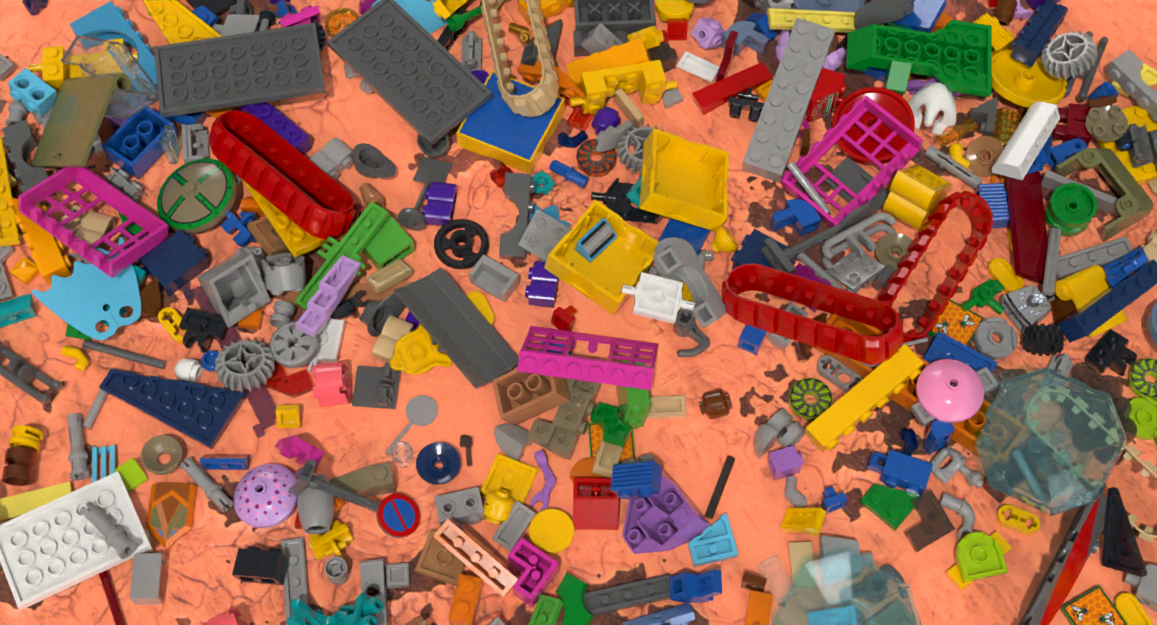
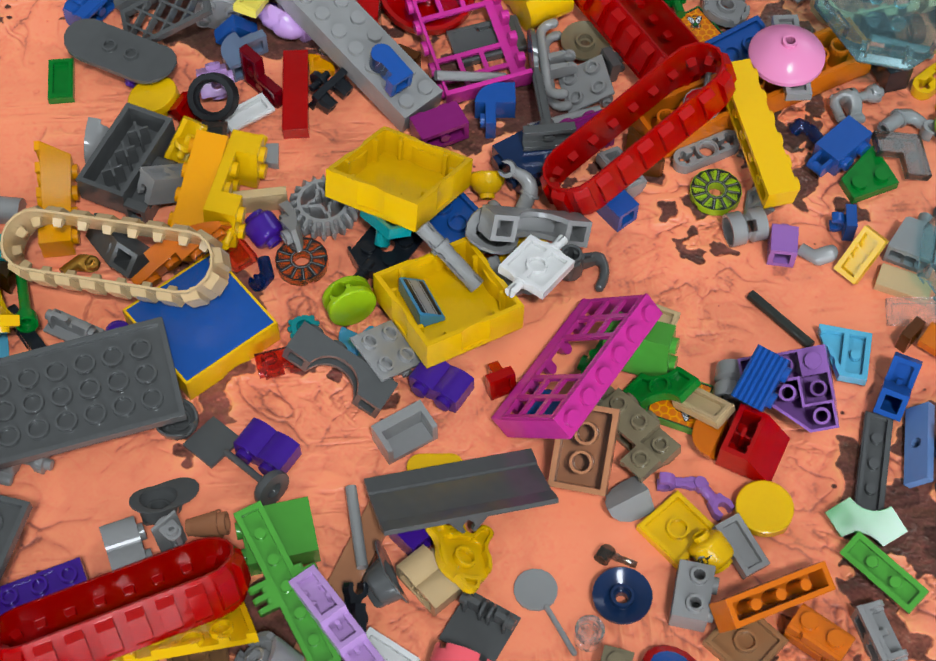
camera: 65 degrees left, 5 degrees down
tan tile [365,258,413,294] -> none
black wheel [434,219,489,269] -> none
dark pink brick [508,537,559,607] -> none
blue axle [549,160,589,189] -> none
reddish brown head [699,388,733,420] -> none
light grey brick [753,424,778,459] -> none
blue brick [923,419,955,455] -> none
none -> light grey hinge [150,510,188,552]
none -> black tyre [187,73,239,122]
none -> lime head [322,275,377,326]
none -> light grey bar [345,485,368,570]
none -> blue leg [369,44,413,97]
none -> magenta brick [409,100,469,148]
none -> light grey pin [416,220,484,292]
none -> light grey piece [498,159,539,208]

